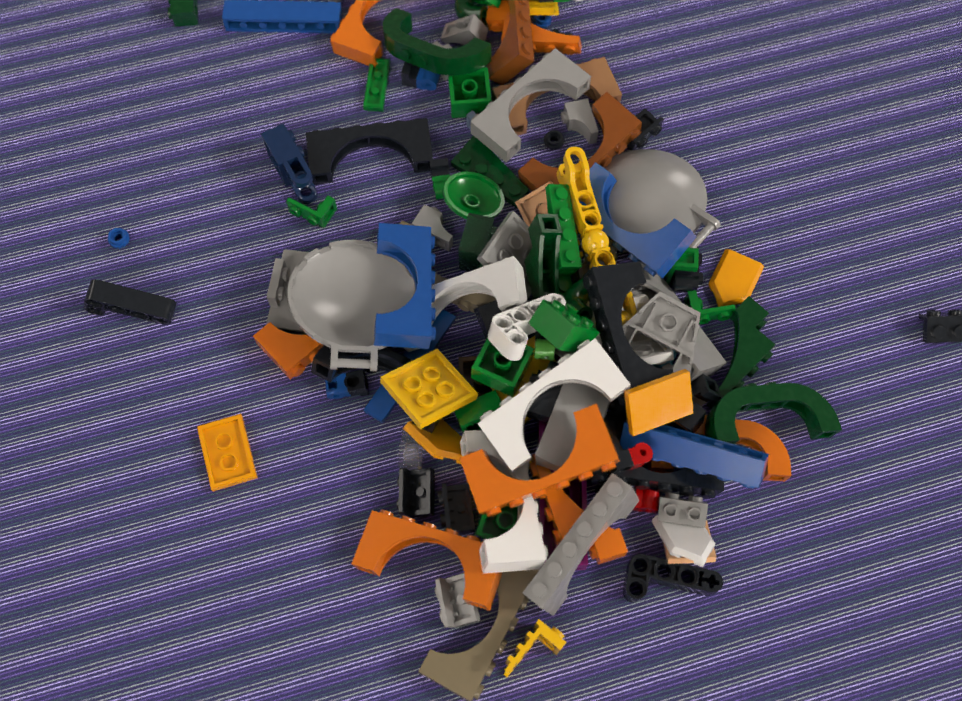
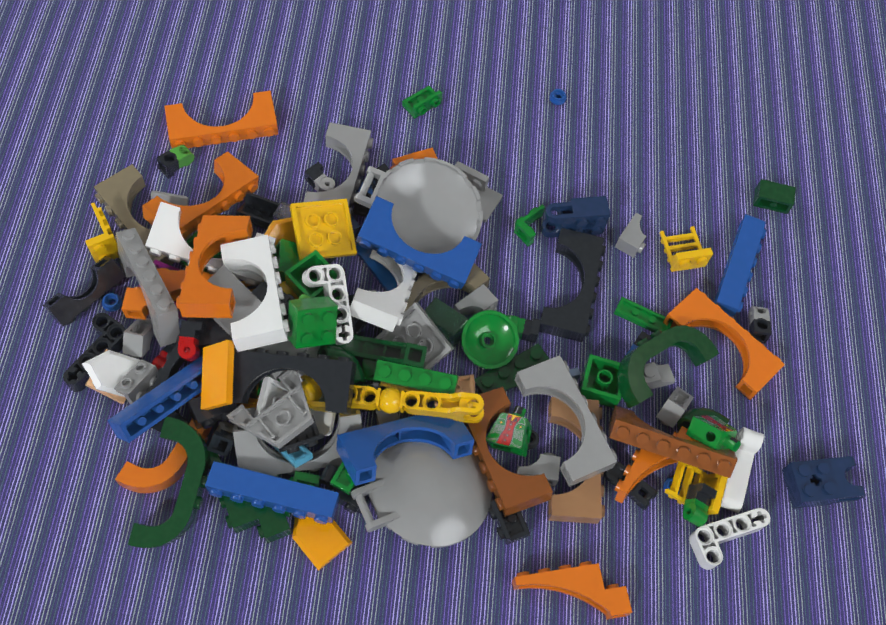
camera: 105 degrees right, 5 degrees down
black beam [84,279,177,325] -> none
light orange tile [197,414,258,491] -> none
none -> black arch [43,256,126,326]
none -> blue plate [102,293,122,312]
none -> light grey arch [123,318,154,358]
none -> leg [157,145,195,179]
none -> orange arch [164,91,279,149]
none -> blue brick [205,461,340,524]
none -> light grey arch [303,122,374,217]
none -> leg [305,161,335,192]
none -> green bracket [402,86,442,119]
none -> torso [486,406,532,457]
none -> orange arch [512,561,632,620]
none -> light grey arch [615,213,646,258]
none -> yellow plate [659,226,713,272]

